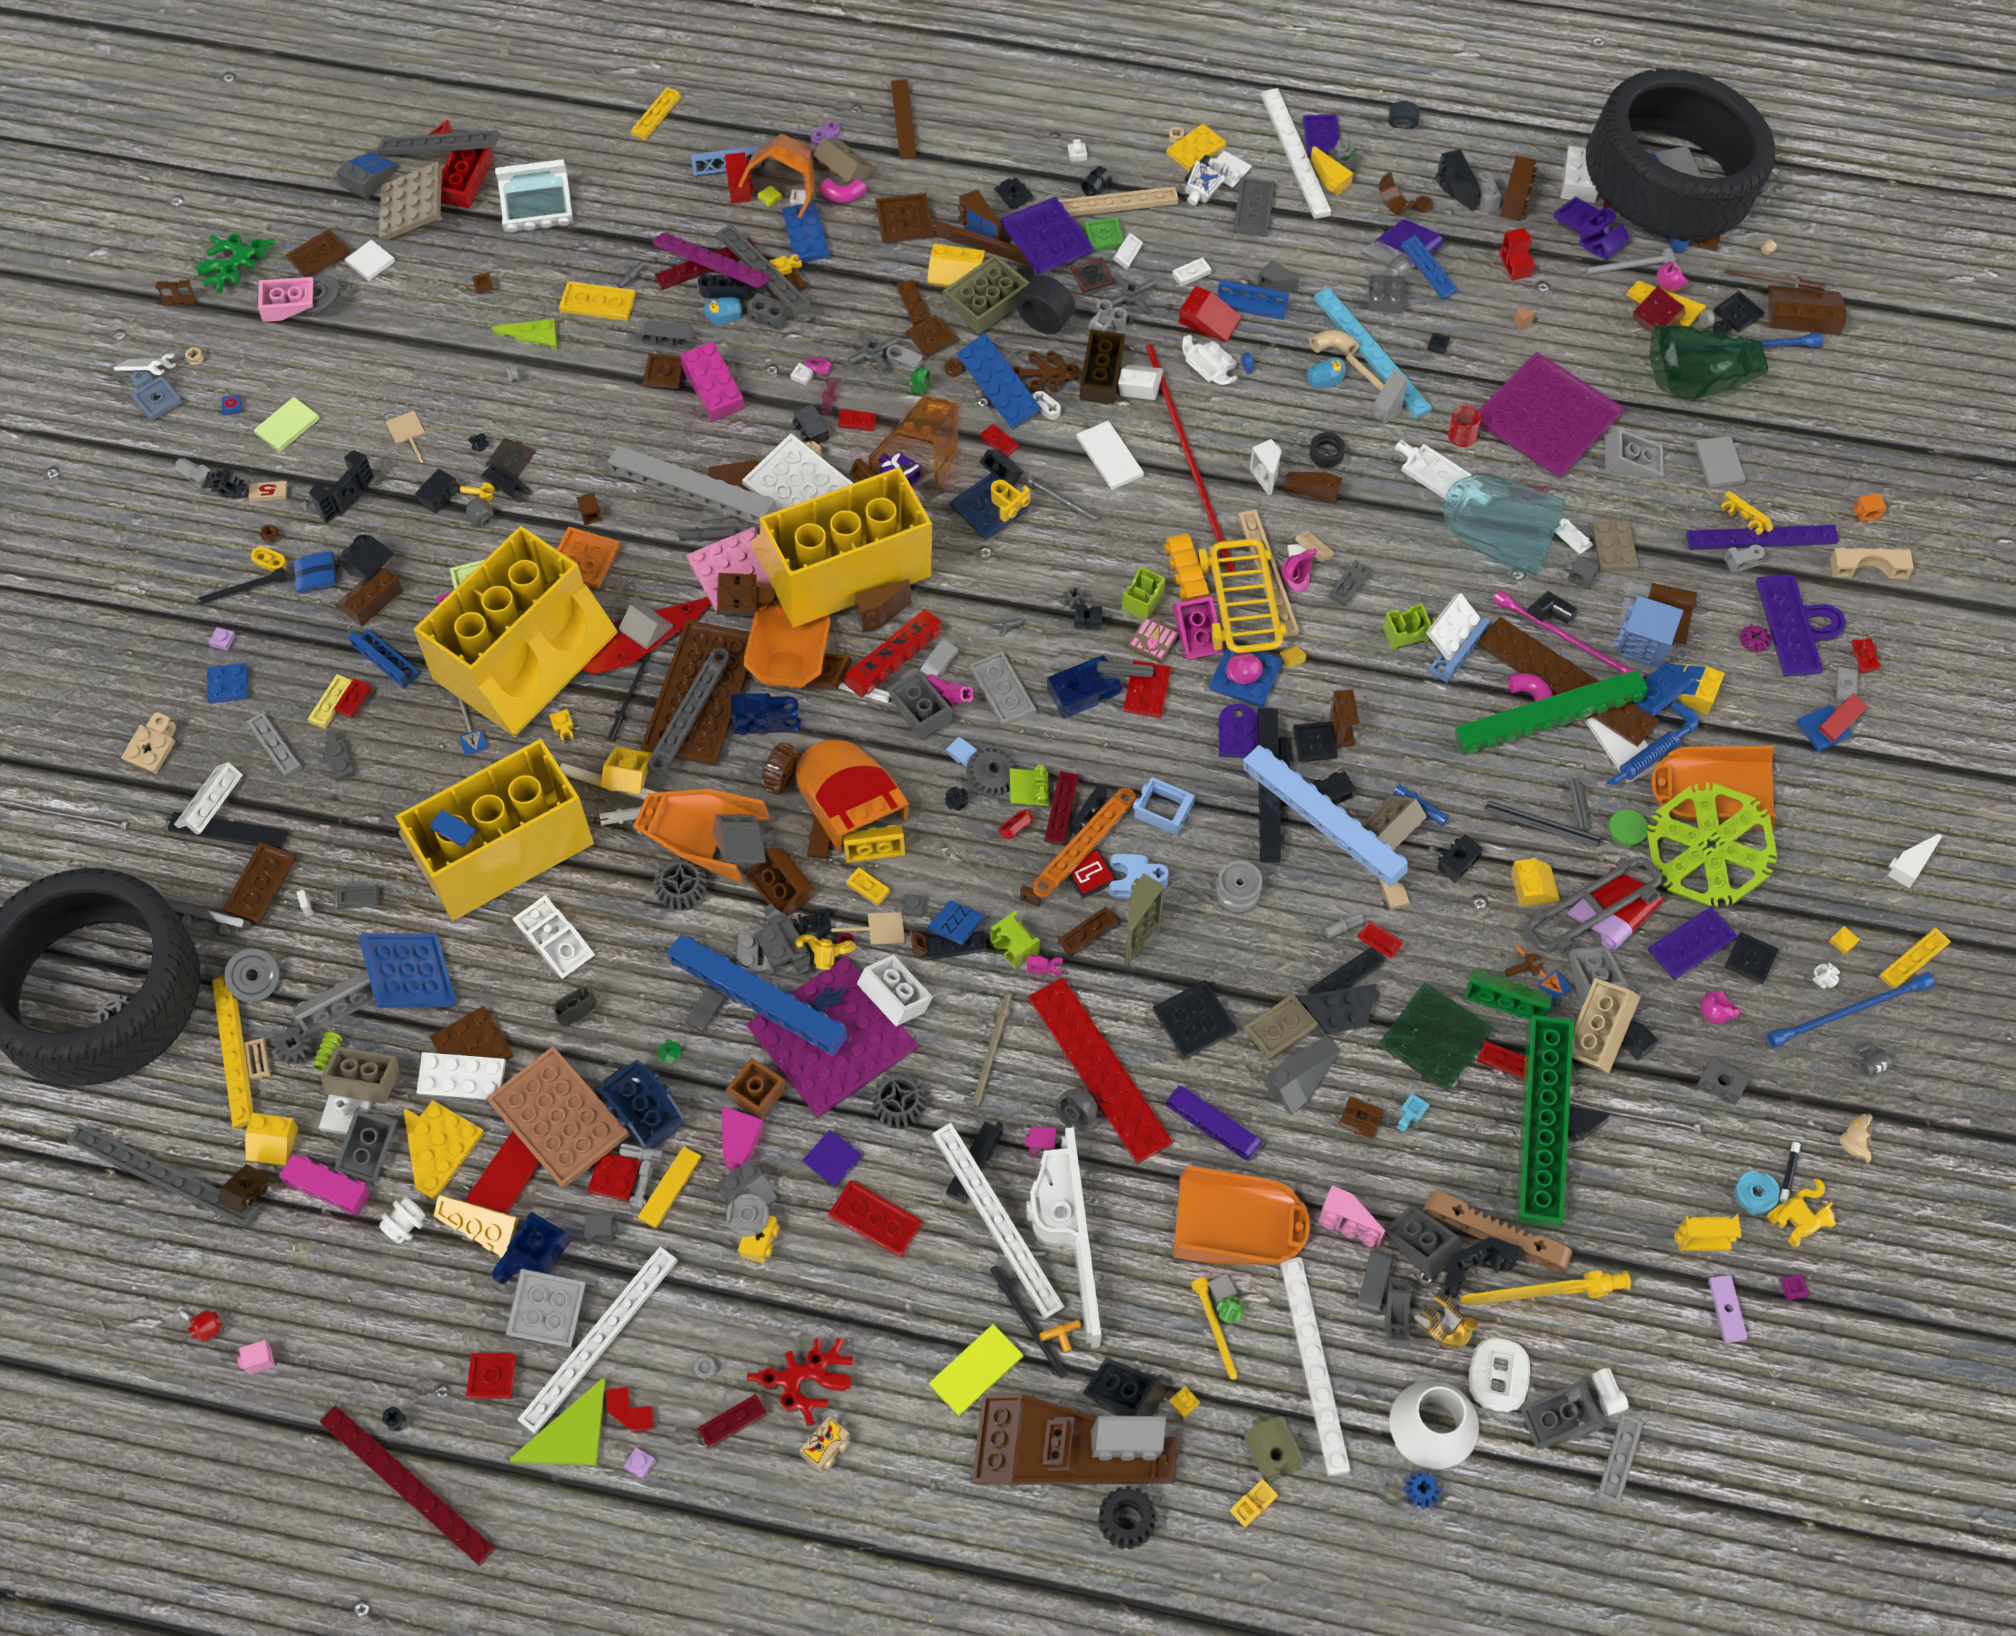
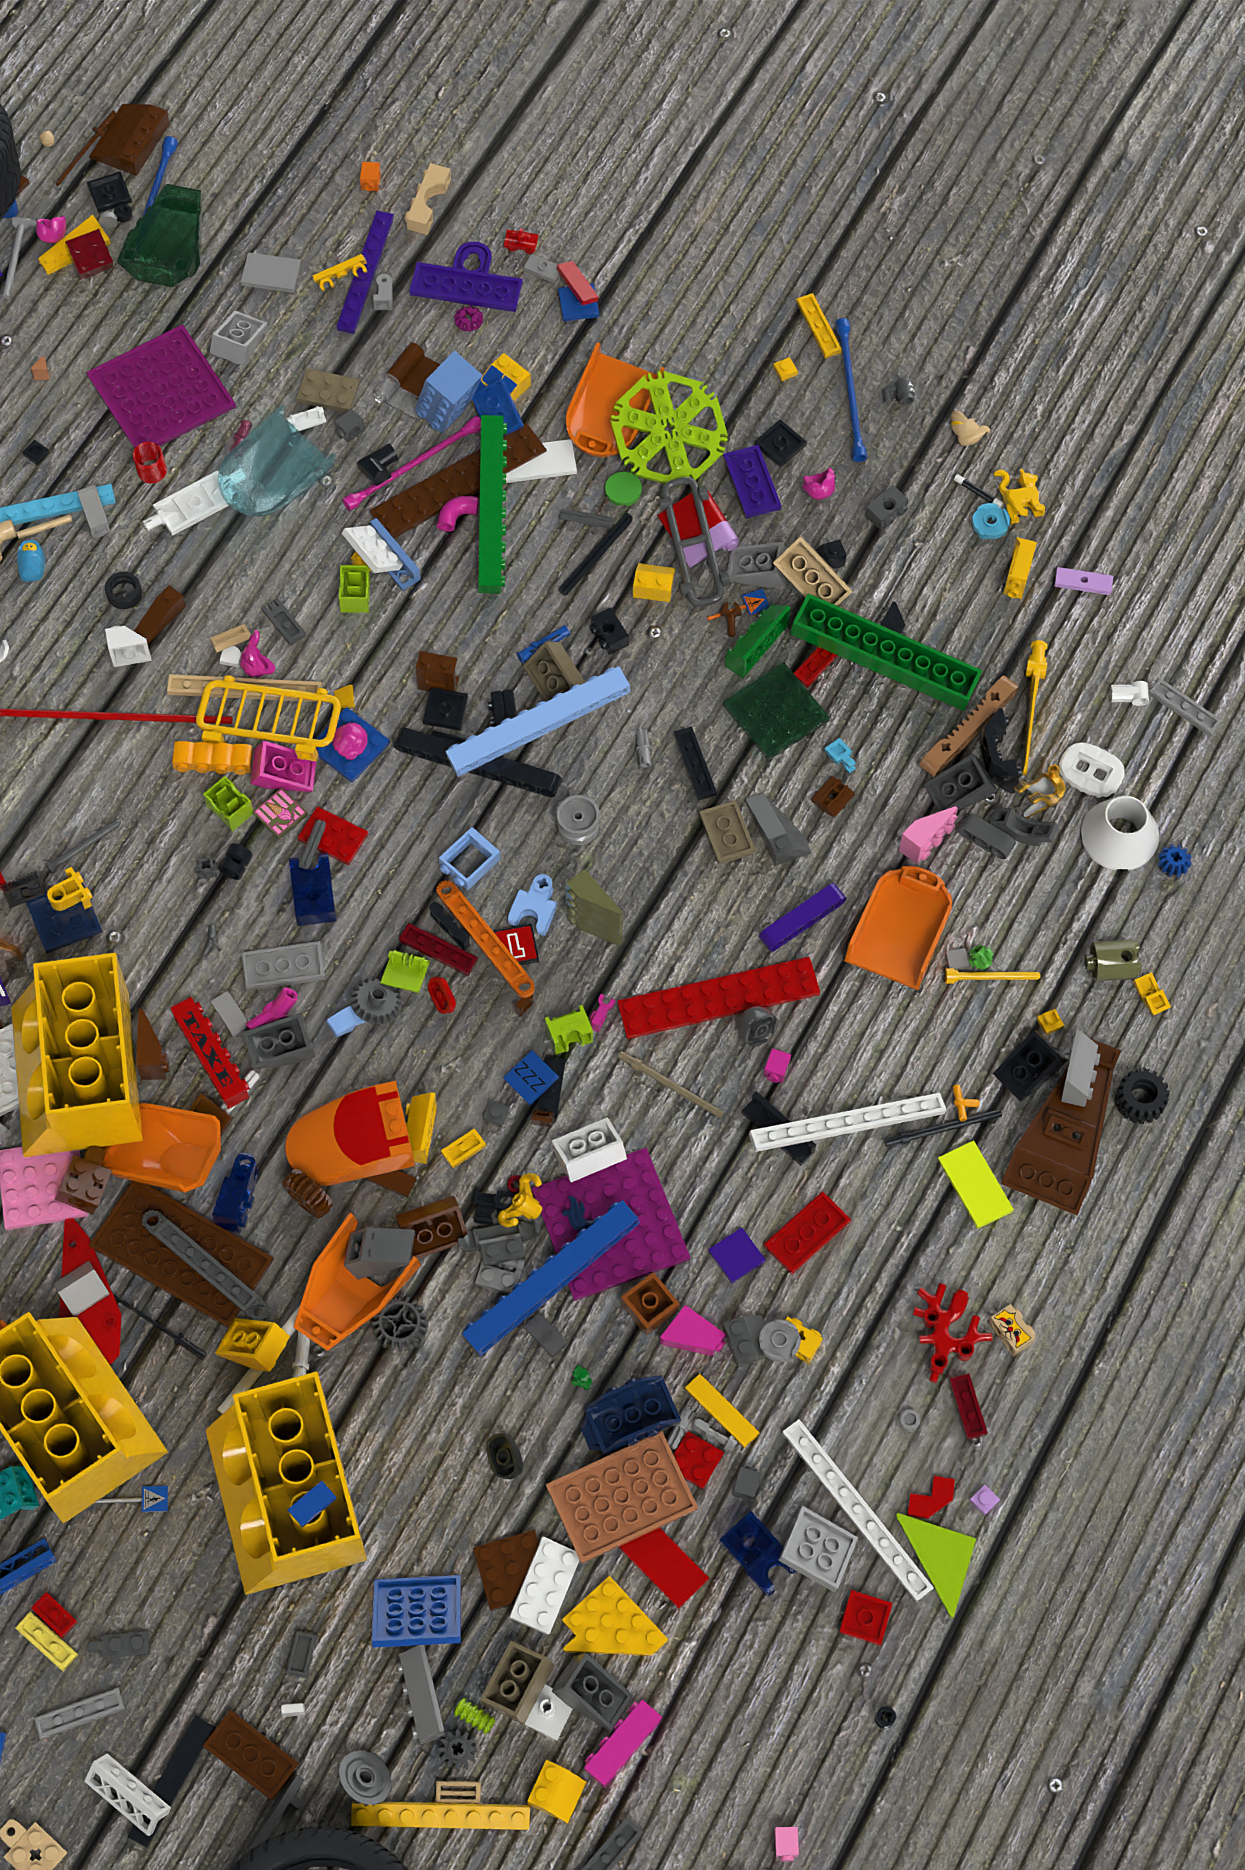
camera: 75 degrees left, 5 degrees up
dark brown brick [219,1164,268,1214] -> none
dark red plate [319,1405,495,1566] -> none
white piece [379,1197,425,1244] -> none
wing [433,1195,519,1260] -> none
white slope [513,895,595,979] -> none
yellow plate [549,709,574,744] -> none
tan piece [831,912,905,945] -> none
dark grey gear [871,1072,927,1128] -> none
black gear [944,786,969,811] -> none
white piece [1026,1127,1101,1348] -> none
reddish brown plate [1058,906,1118,957] -> none
white tile [1076,421,1144,490] -> none
black plate [1152,980,1237,1060] -> none
dark purple plate [1218,704,1258,758] -> none
white plate [1280,1257,1350,1477] -> none
black wing [1299,984,1377,1034] -> none
red tile [1357,920,1403,959] -> none
tan tile [1378,878,1410,910] -> none
dark grey slope [1520,1381,1605,1450] -> none
blue piece [1607,699,1699,785] -> none
magenta tile [1780,1274,1810,1301] -> none
white gear [1813,963,1840,989] -> none
white slope [1888,834,1942,888] -> none

